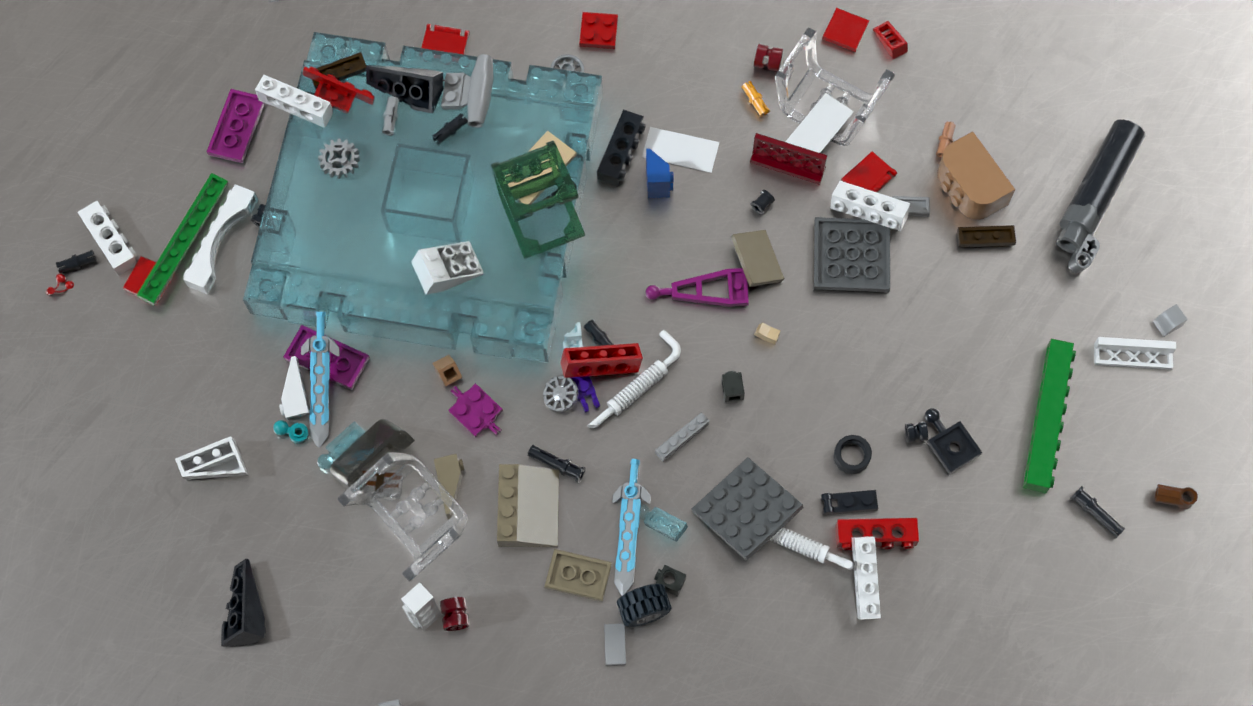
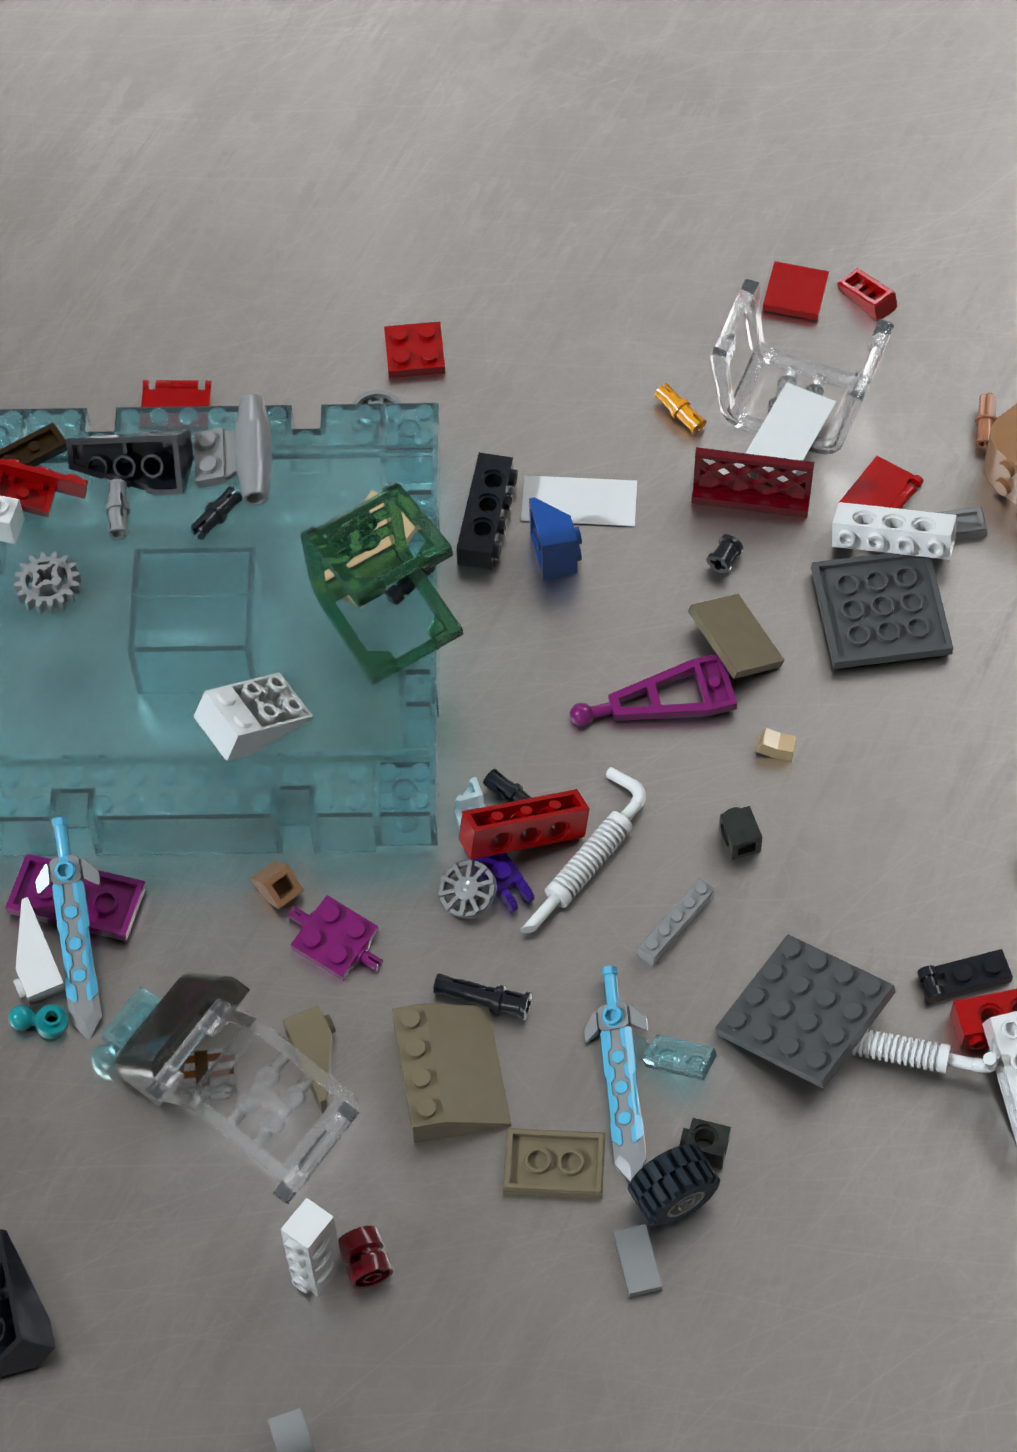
camera: 10 degrees left, 10 degrees down
dark red wheel [753,44,783,72] -> none
black tyre [834,435,872,474] -> none

